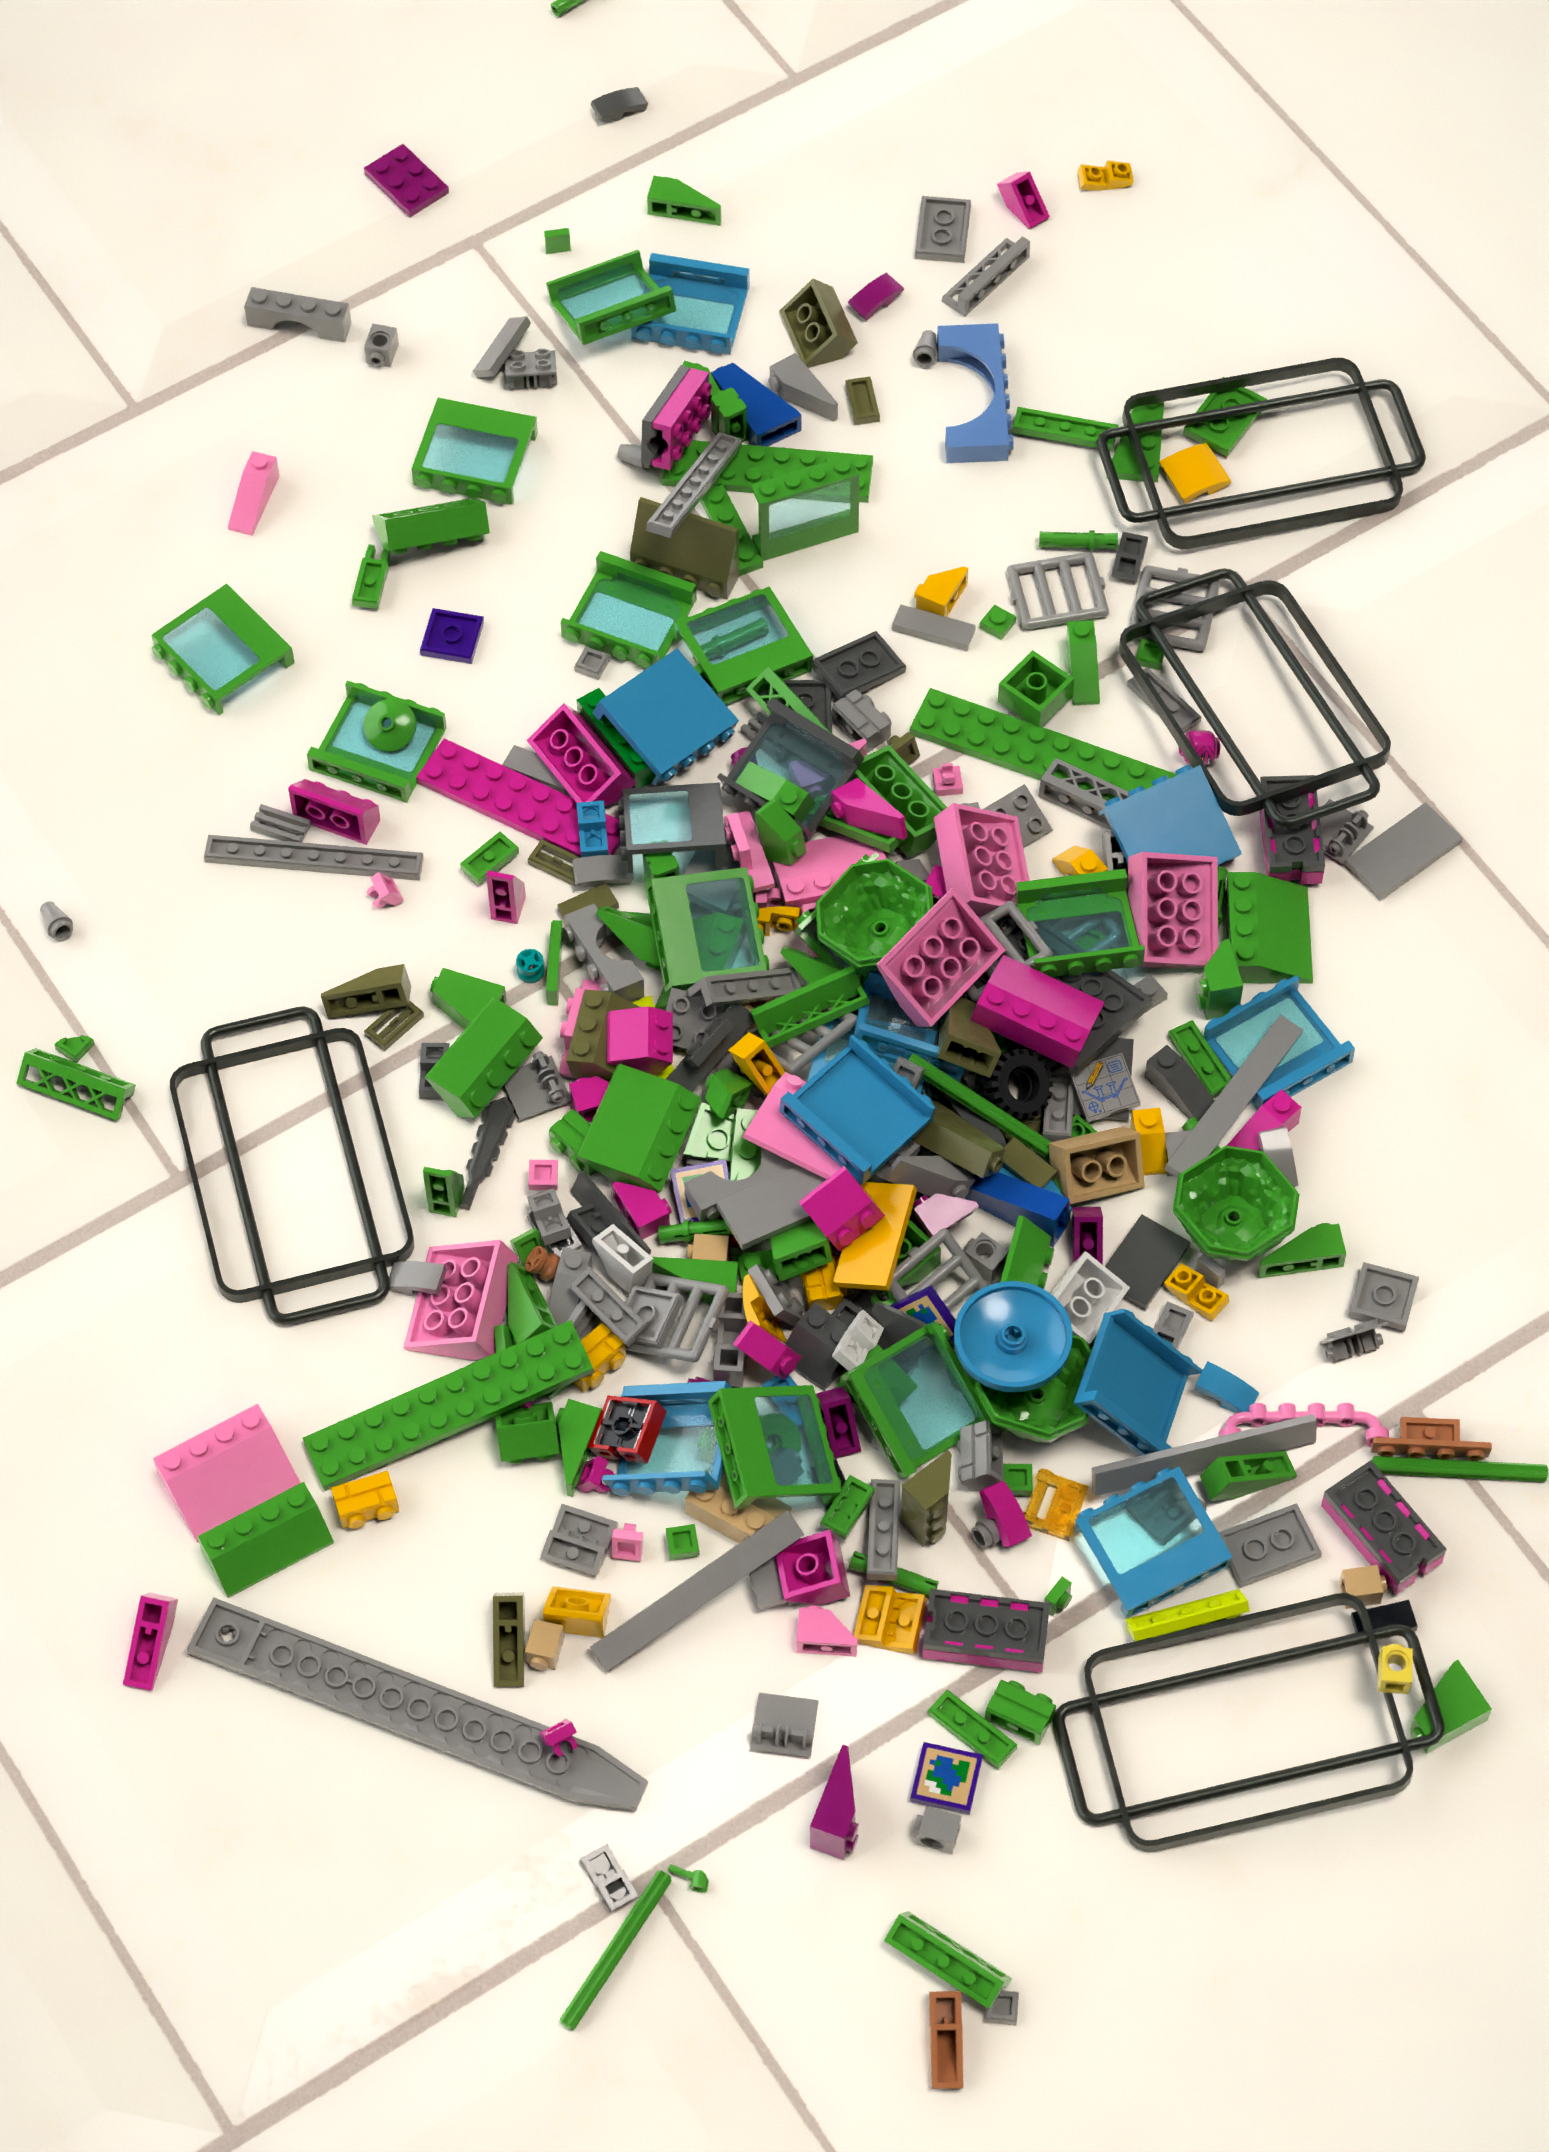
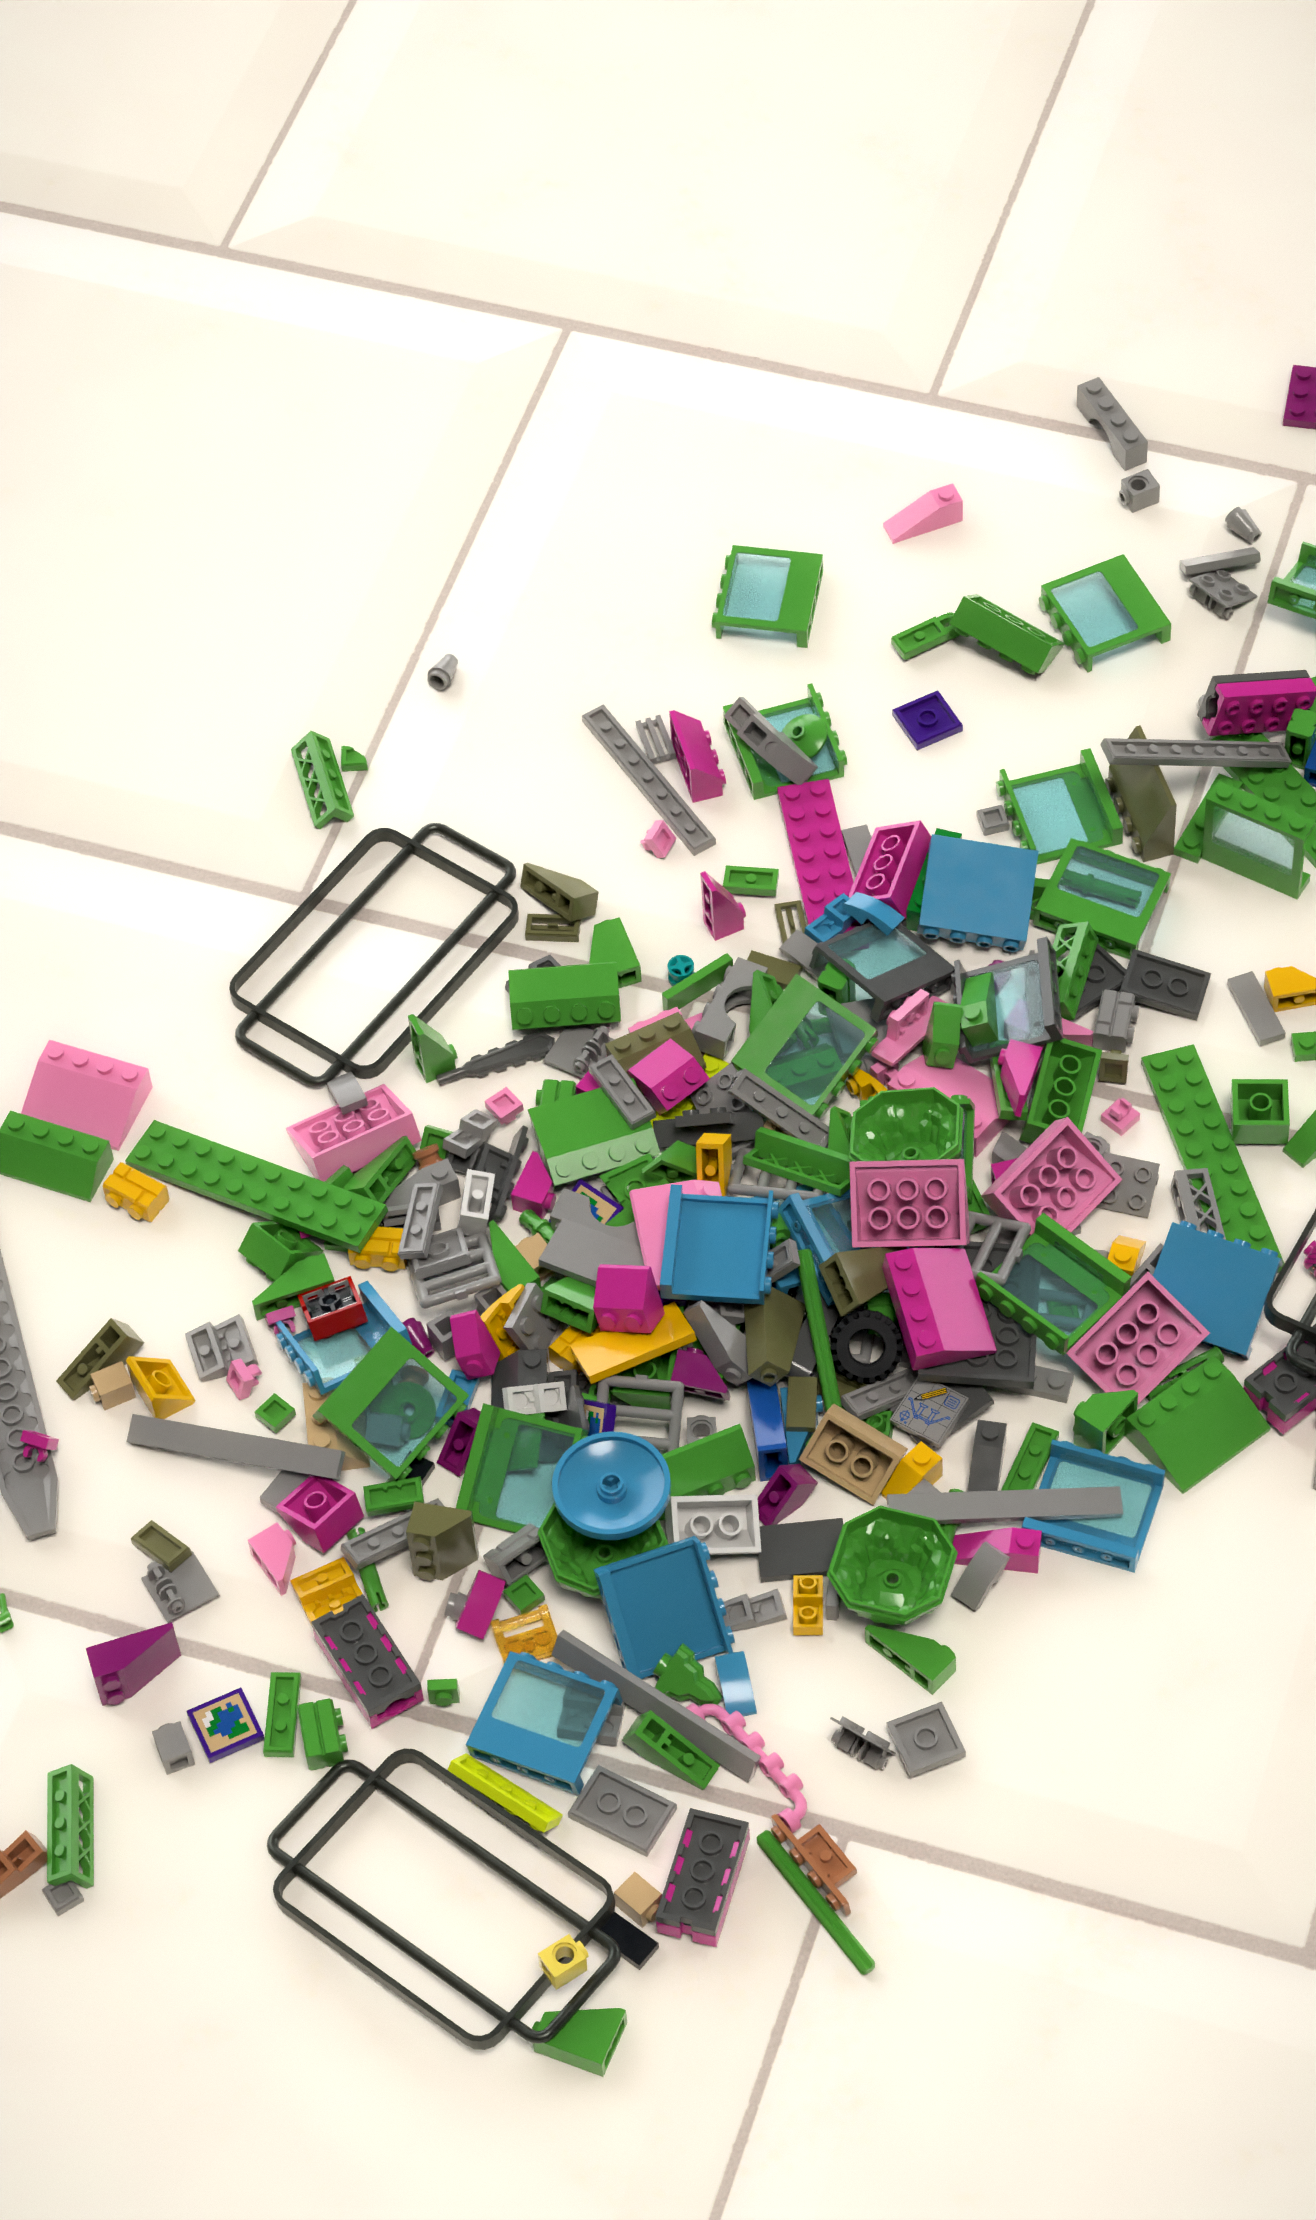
camera: 55 degrees right, 5 degrees down
none -> olive tile [131,1520,192,1572]
none -> light grey tile [589,1054,656,1130]
none -> bright green rock [653,1643,723,1705]
none -> light grey slope [724,697,818,785]
none -> dark azure slope [842,892,905,936]
none -> light grey cone [1225,507,1262,544]

